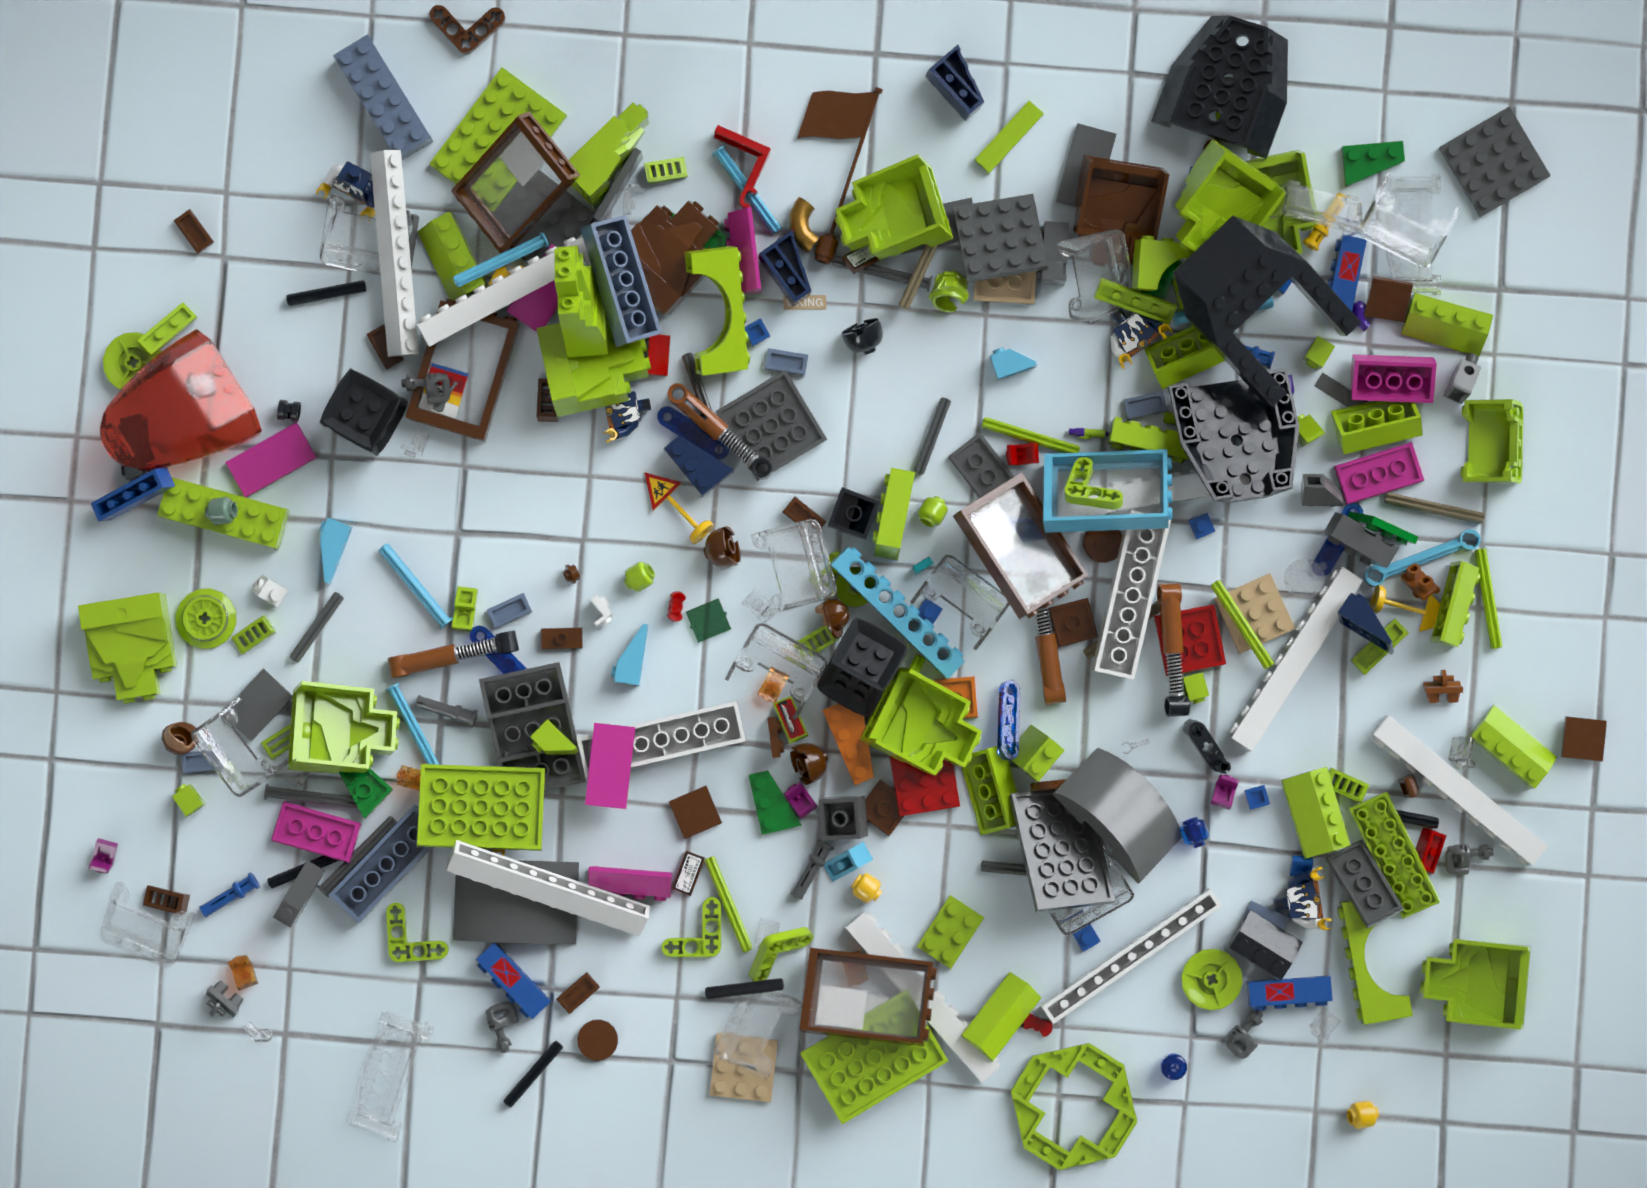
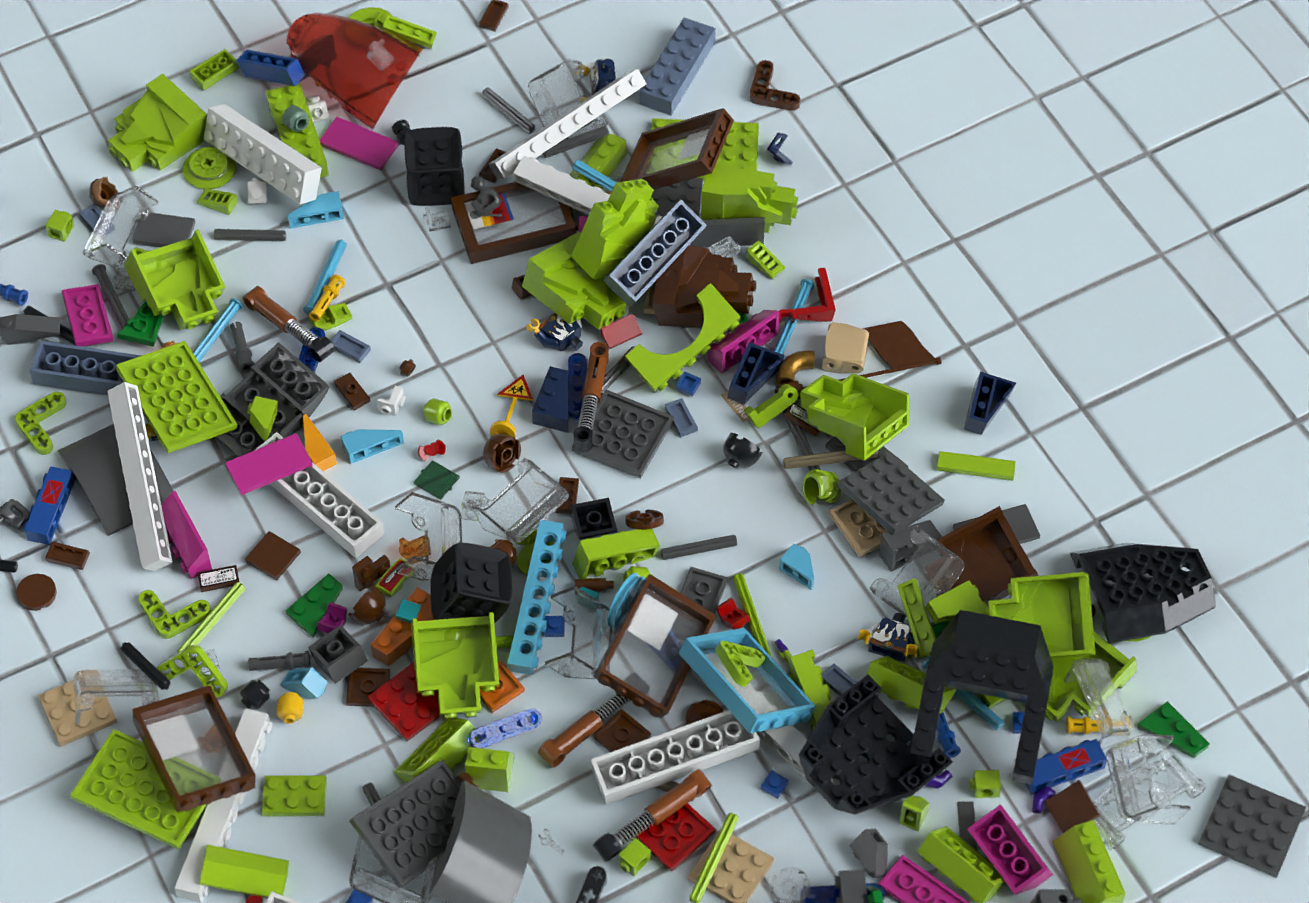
camera: 60 degrees right, 30 degrees down
none -> lime piece [190,49,239,90]
none -> white brick [203,104,321,204]
none -> black head [240,679,270,709]
none -> light orange slope [303,414,337,471]
none -> white bracket [306,95,329,122]
none -> yellow pin [309,274,346,322]
none -> teal tile [395,599,421,624]
none -> reddish brown cylinder [575,578,614,593]
none -> medium azure wedge [607,573,644,630]
none -> reddish brown tile [625,509,664,529]
none -> lime leg [744,384,799,429]
none -> dark blue bracket [767,133,793,164]
none -> tan piece [822,322,869,374]

